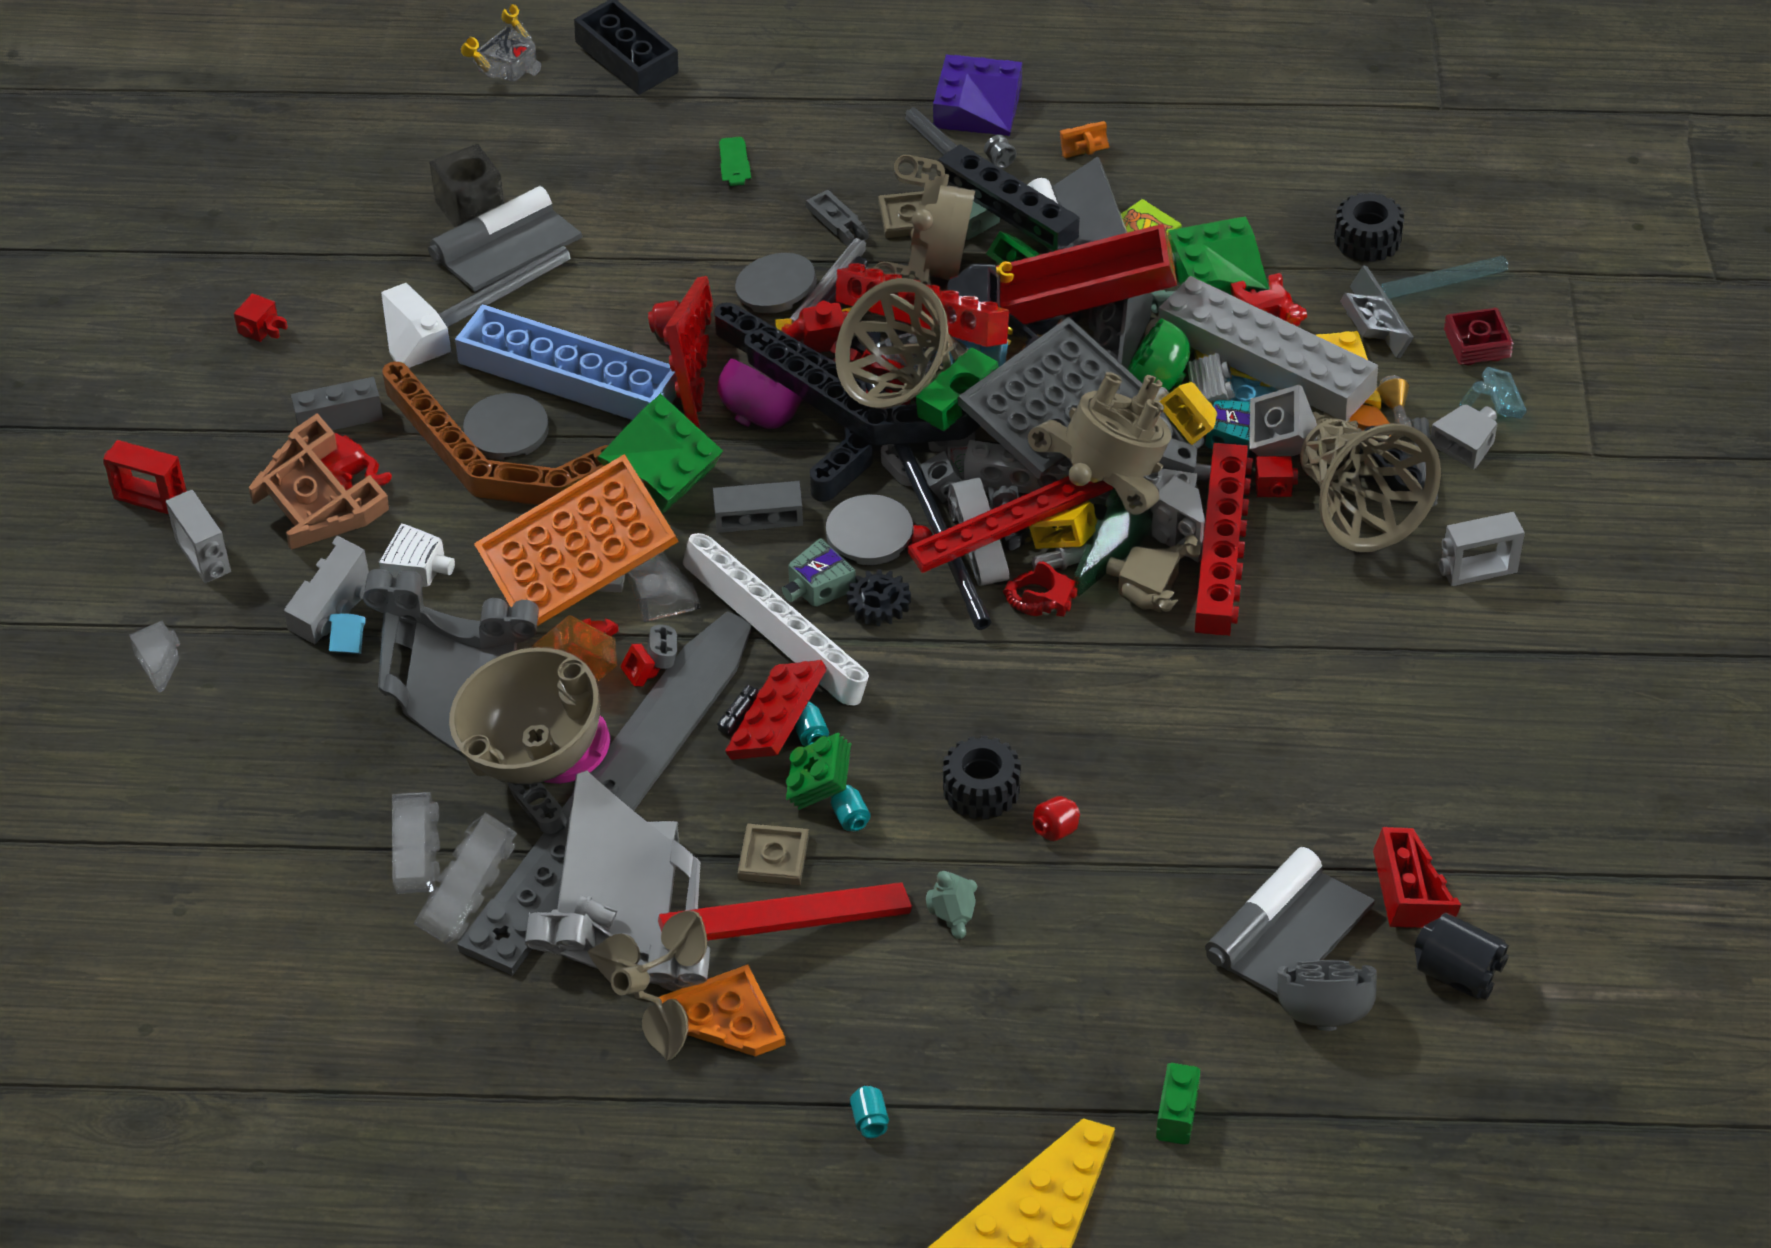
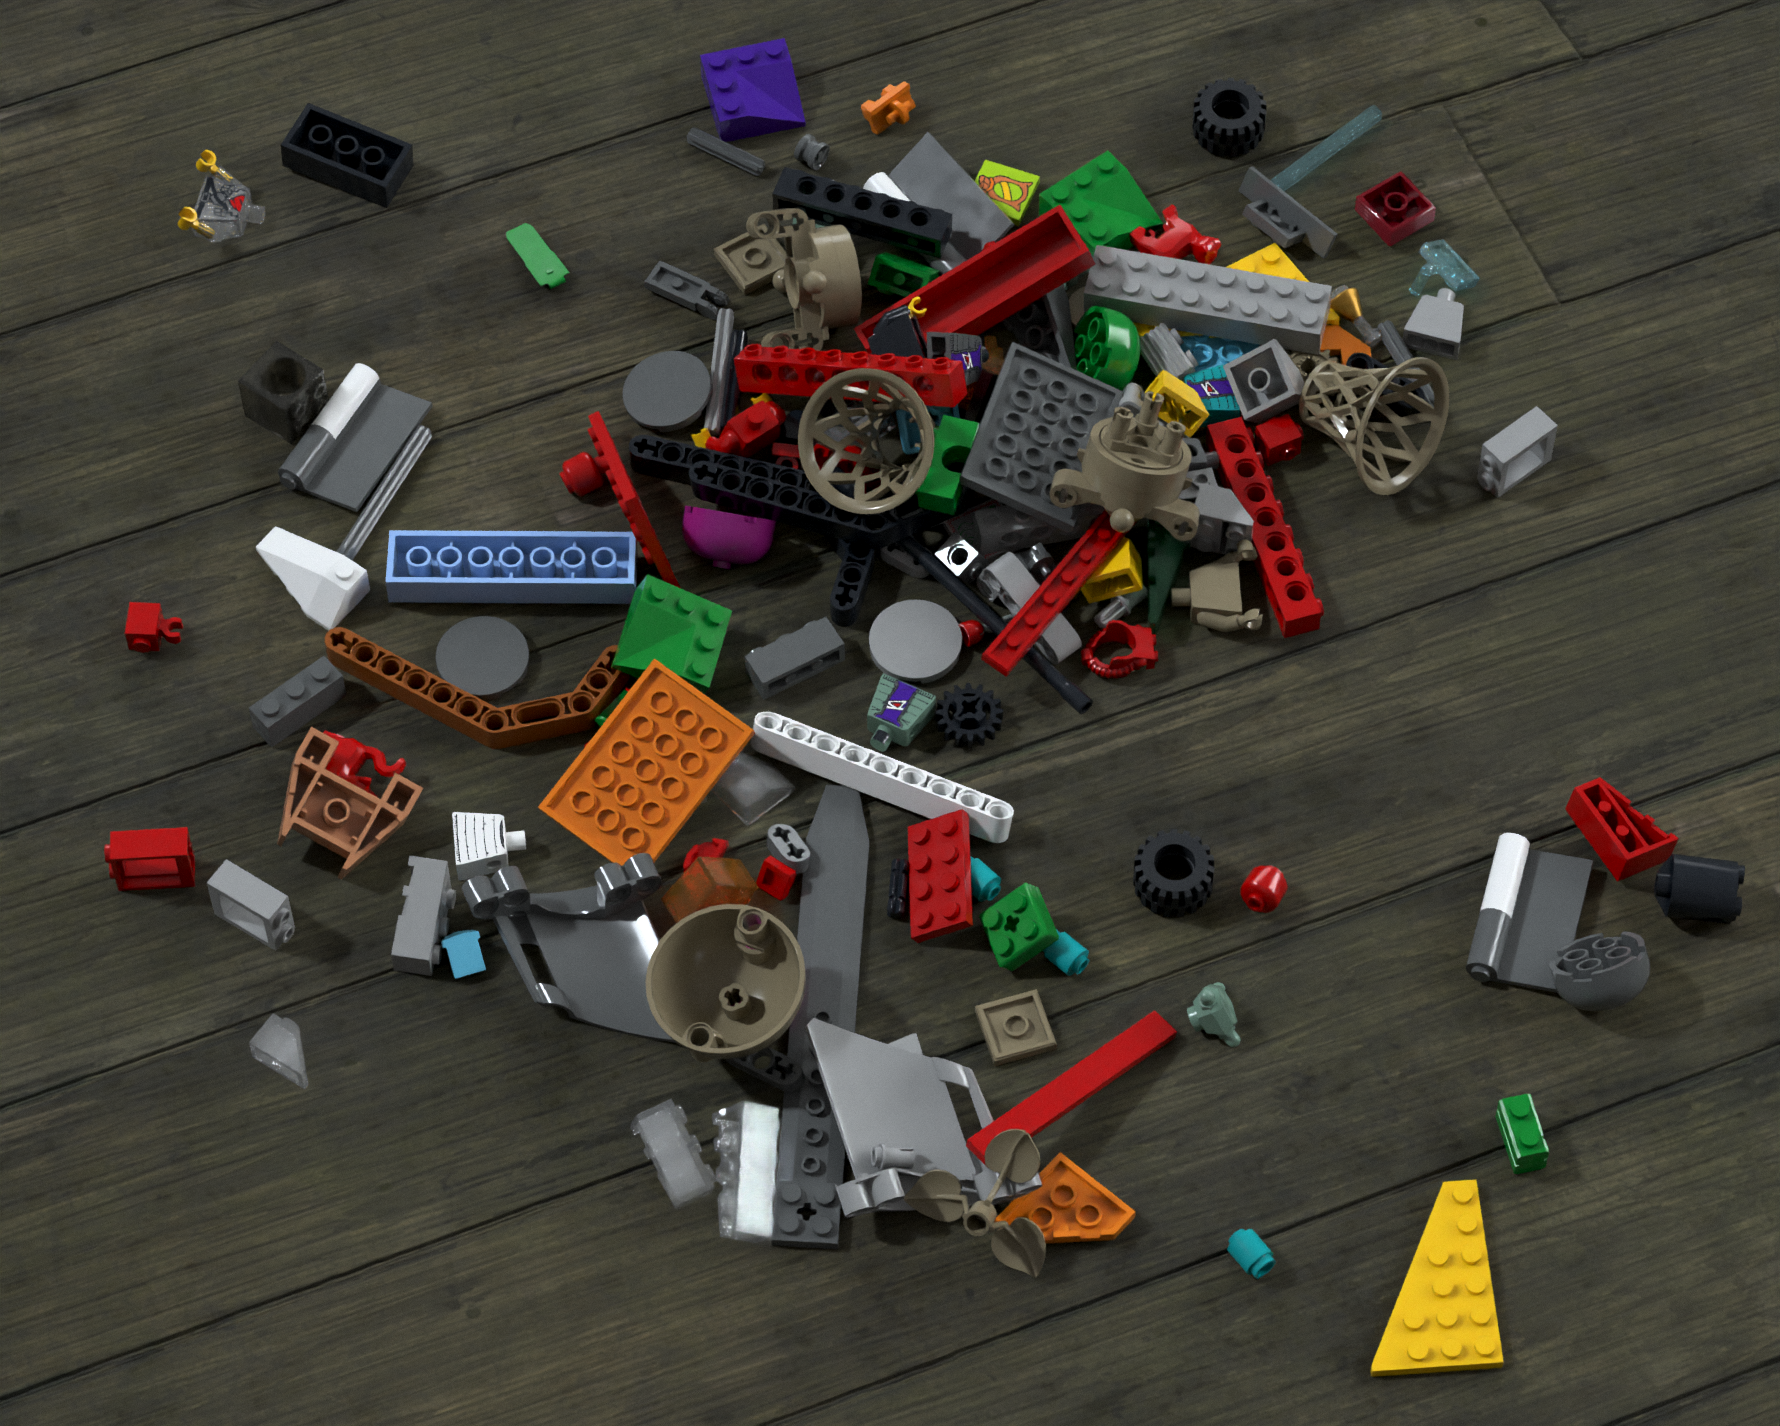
camera: 25 degrees left, 10 degrees up
none -> dark grey torso [927,332,989,386]

